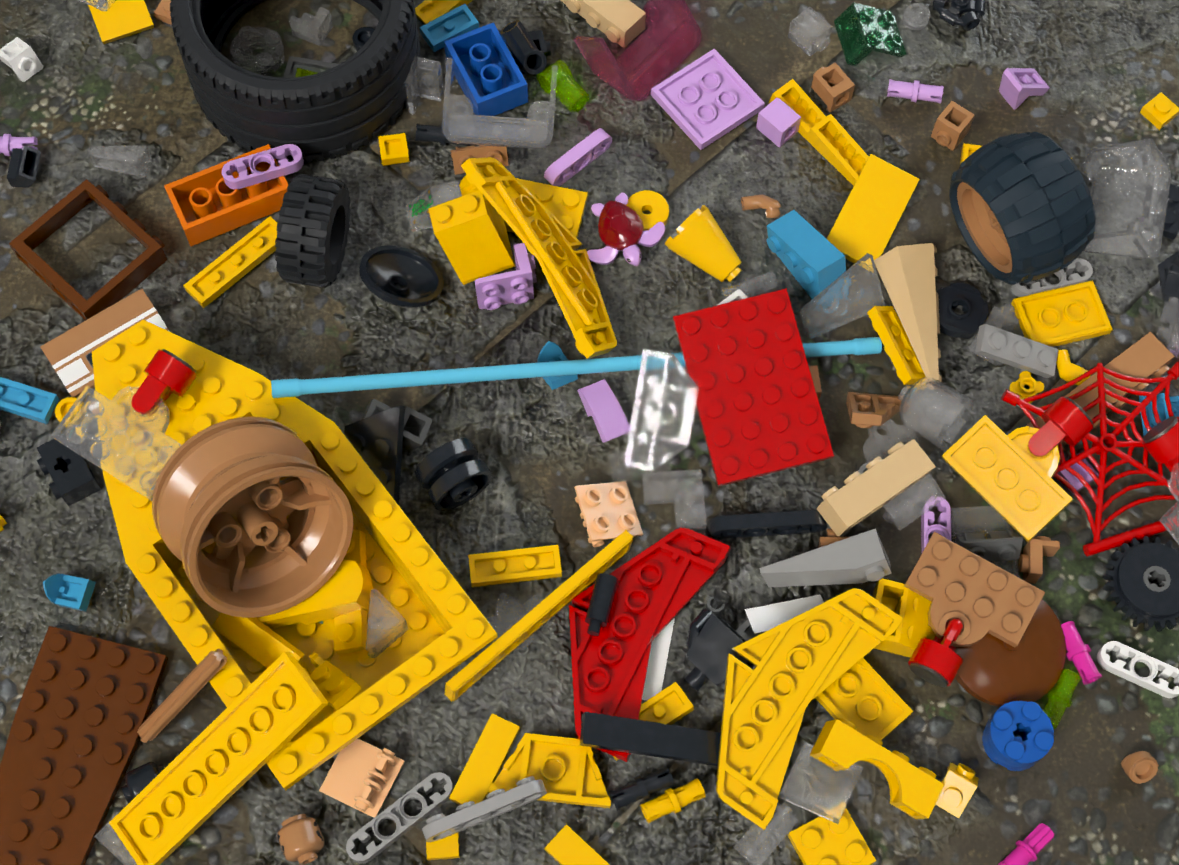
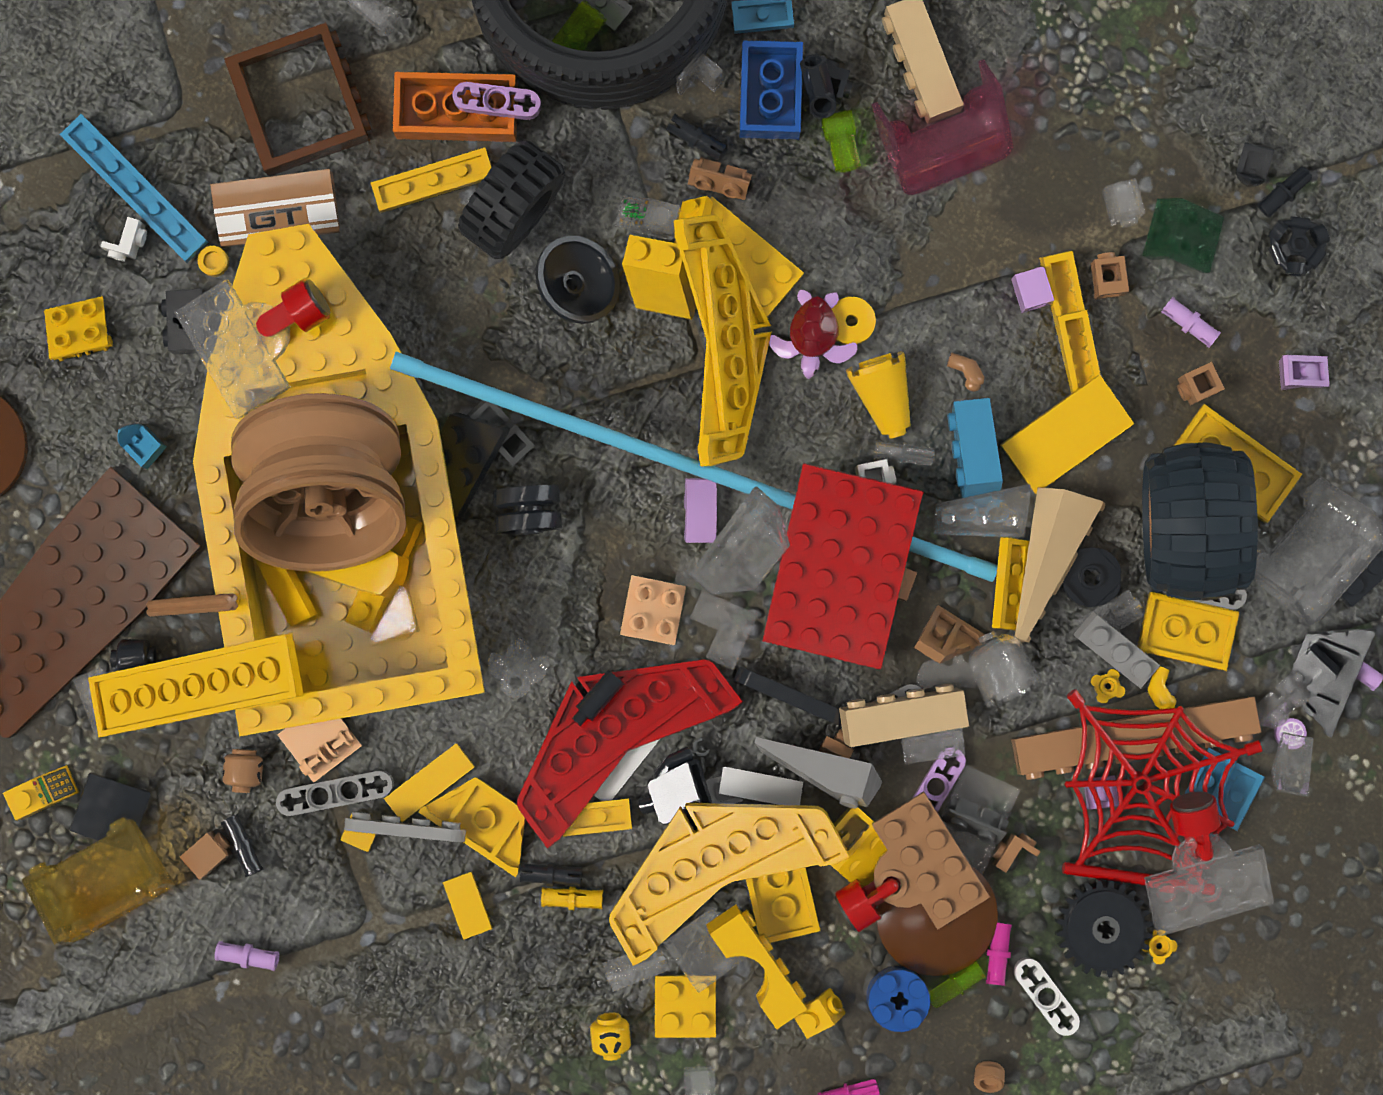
camera: 30 degrees right, 20 degrees up
yellow hinge [303,652,361,711] -> none
yellow plate [378,133,410,166] -> none
clear windscreen [442,58,558,149] -> none
yellow tile [445,530,633,702] -> none
yellow plate [468,545,562,587] -> none
lavender bracket [475,243,537,310] -> none
dark azure plate [537,341,578,390] -> none
lavender beam [544,128,612,187] -> none
black tile [580,712,721,766] -> none
lavender plate [651,49,765,150] -> none
clear tile [903,3,931,30] -> none
yellow plate [942,396,1093,542] -> none

